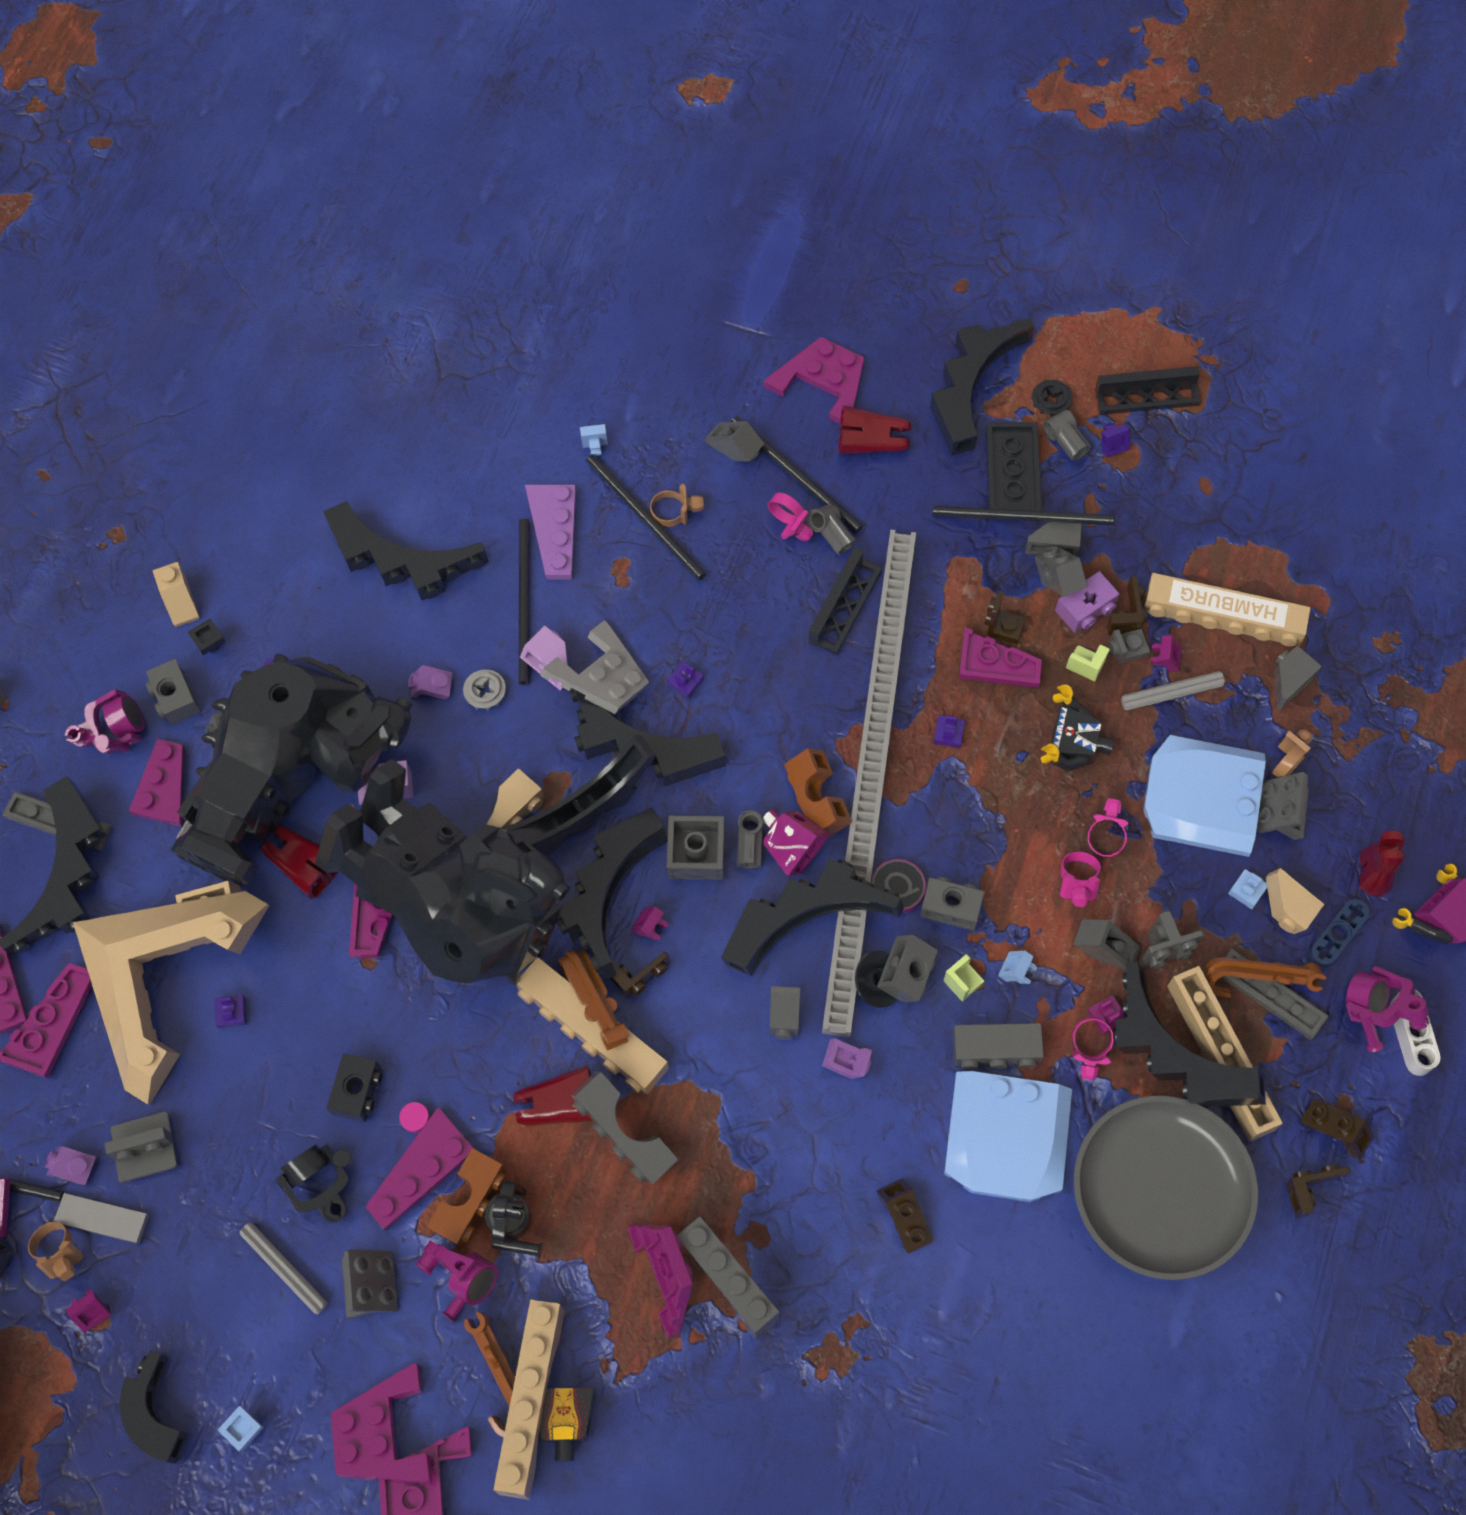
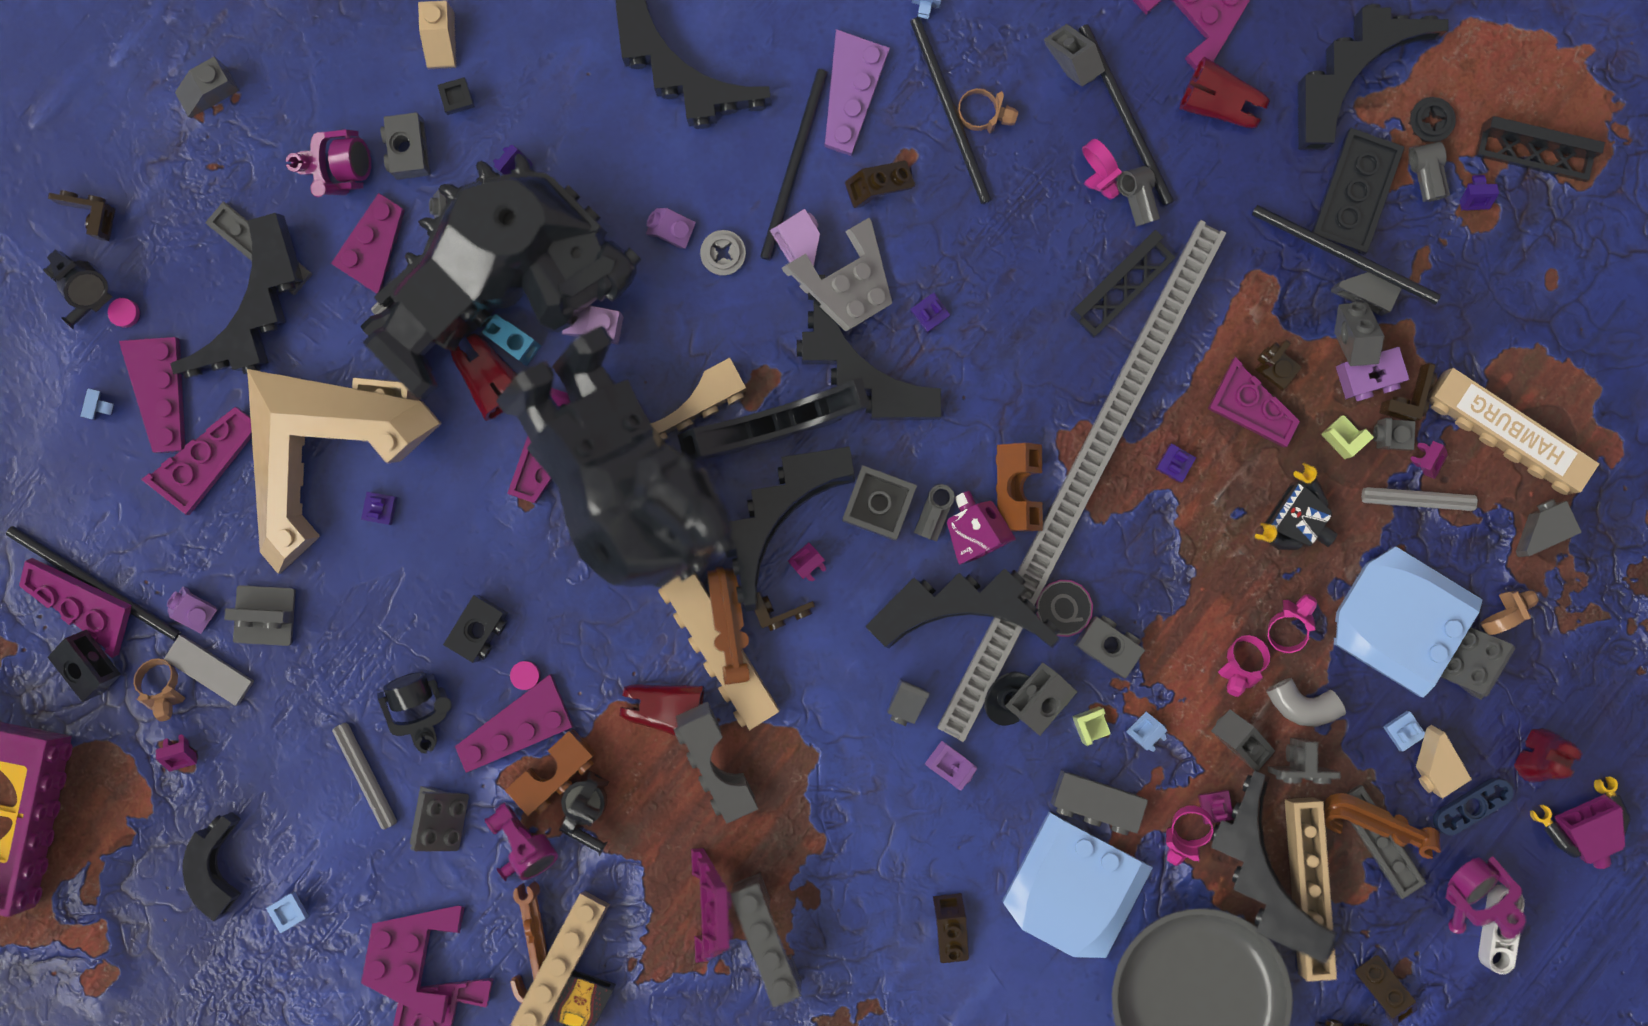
camera: 20 degrees right, 20 degrees up
none -> dark azure leg [482,314,541,366]
none -> dark brown bracket [845,161,915,208]
none -> light grey cylinder [1266,678,1346,727]

